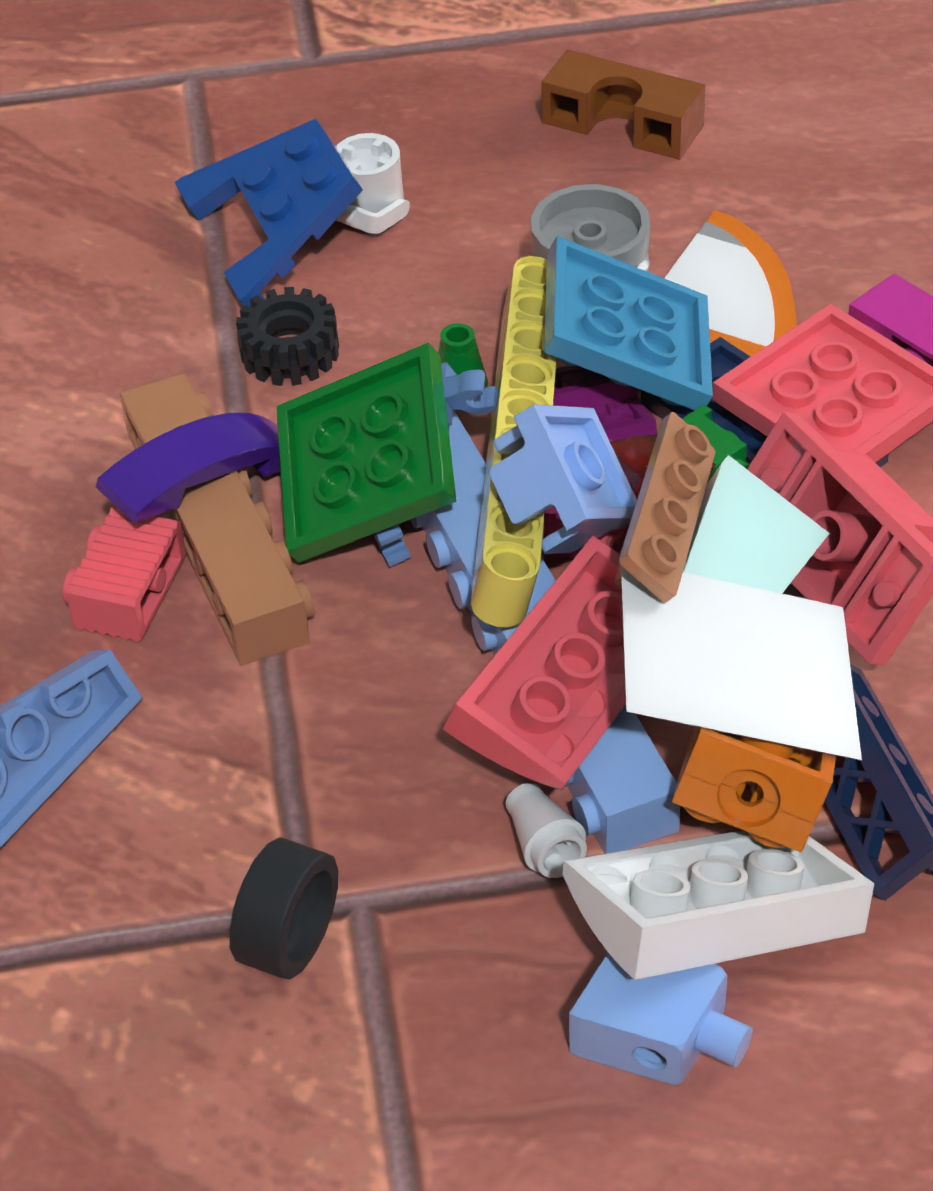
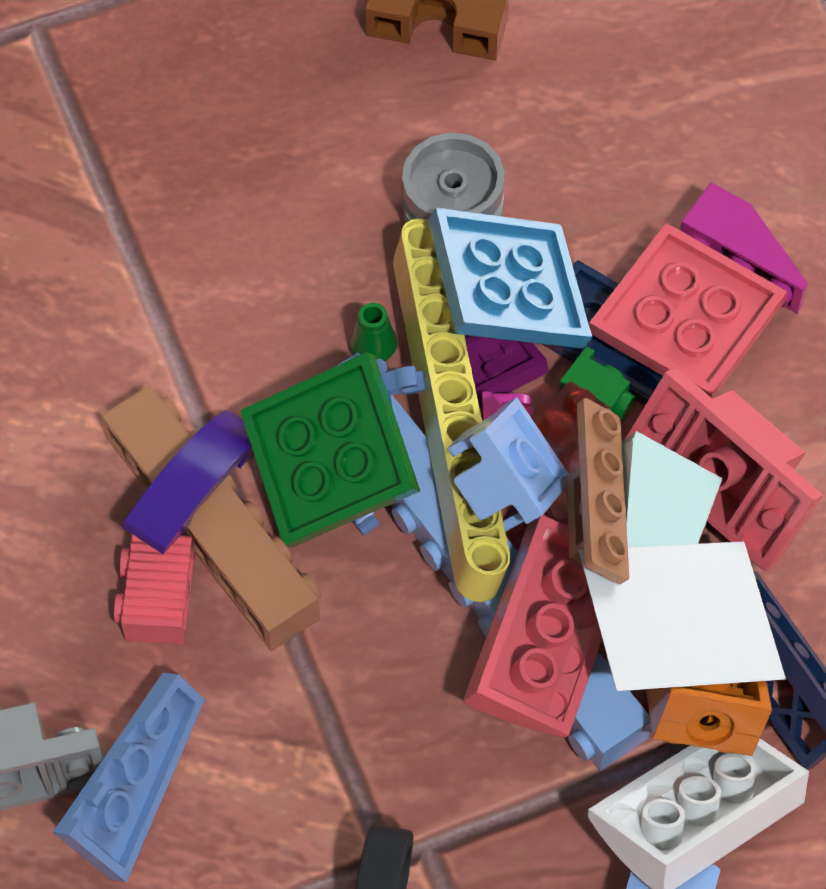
camera: 15 degrees left, 15 degrees up
blue wing [175,119,363,307] -> none
black tyre [236,287,339,386] -> none
white piece [336,133,410,234] -> none
white cone [506,783,587,878] -> none
white sticker [665,210,797,357] -> none

